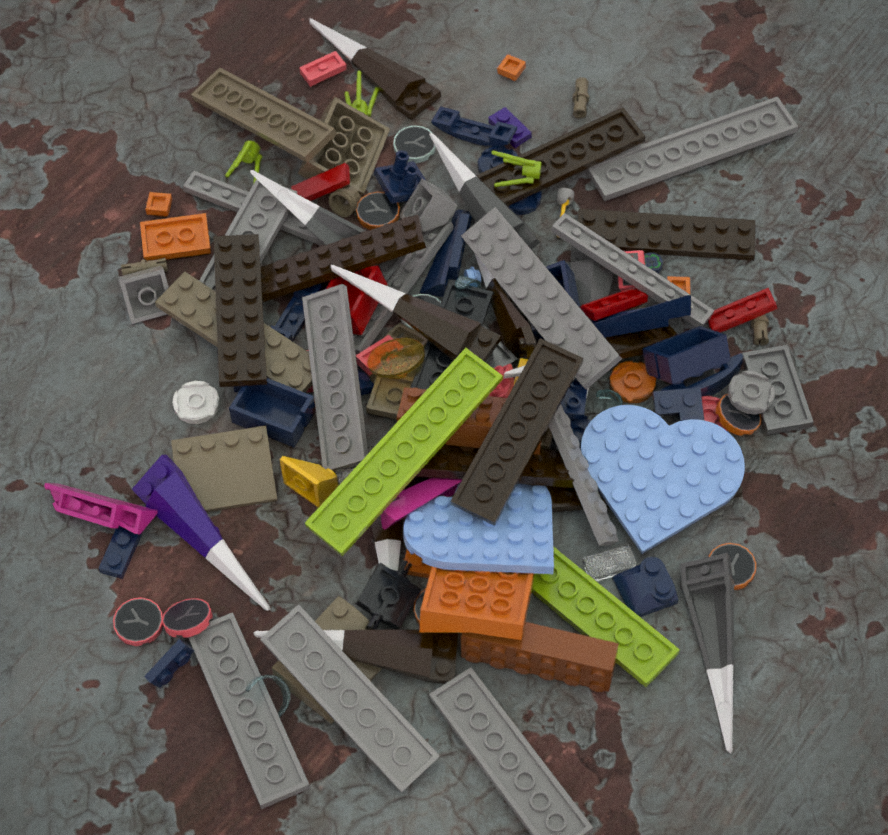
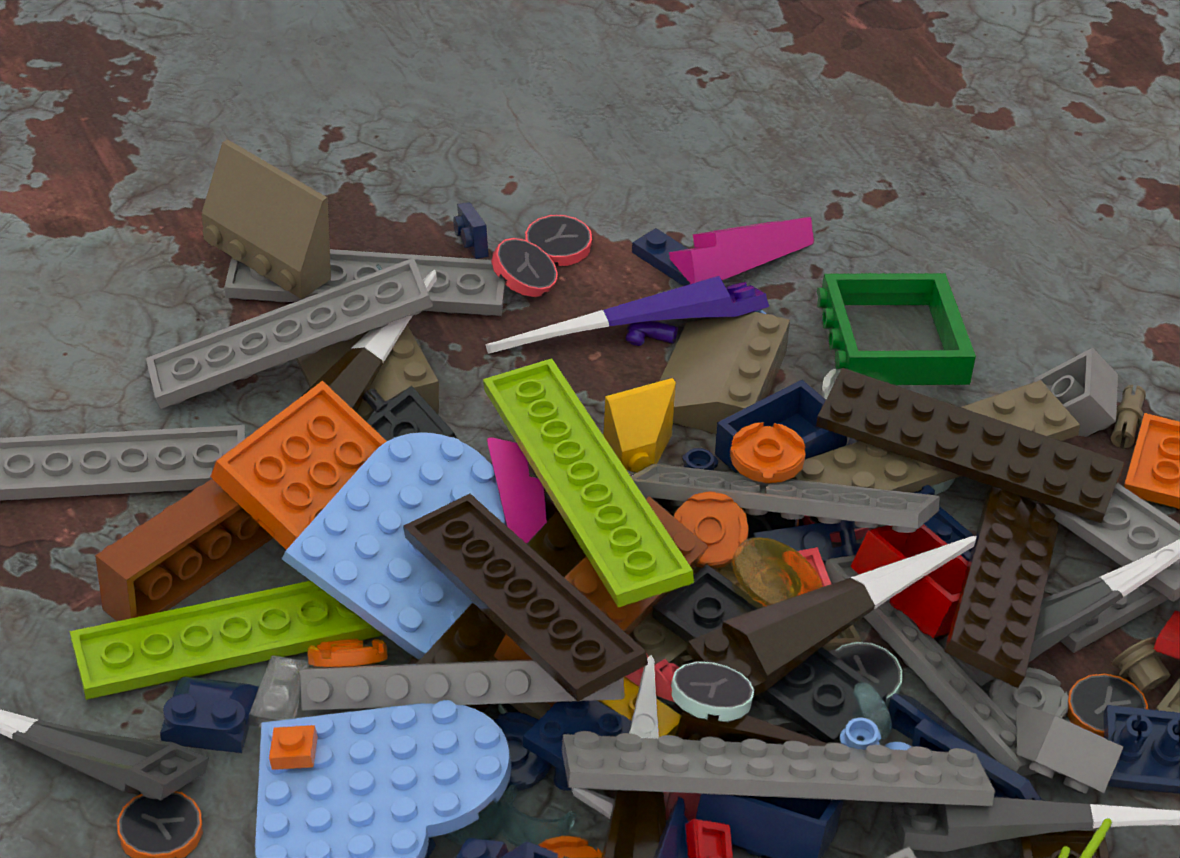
camera: 115 degrees right, 15 degrees down
none -> dark tan slope [202,139,331,299]
none -> orange plate [269,725,318,770]
none -> orange tile [307,639,388,667]
none -> tile [671,662,754,721]
none -> orange tile [674,491,749,569]
none -> dark blue plate [682,448,718,470]
none -> orange tile [730,422,806,483]
none -> green window [816,273,976,385]
none -> light blue plate [840,718,881,750]

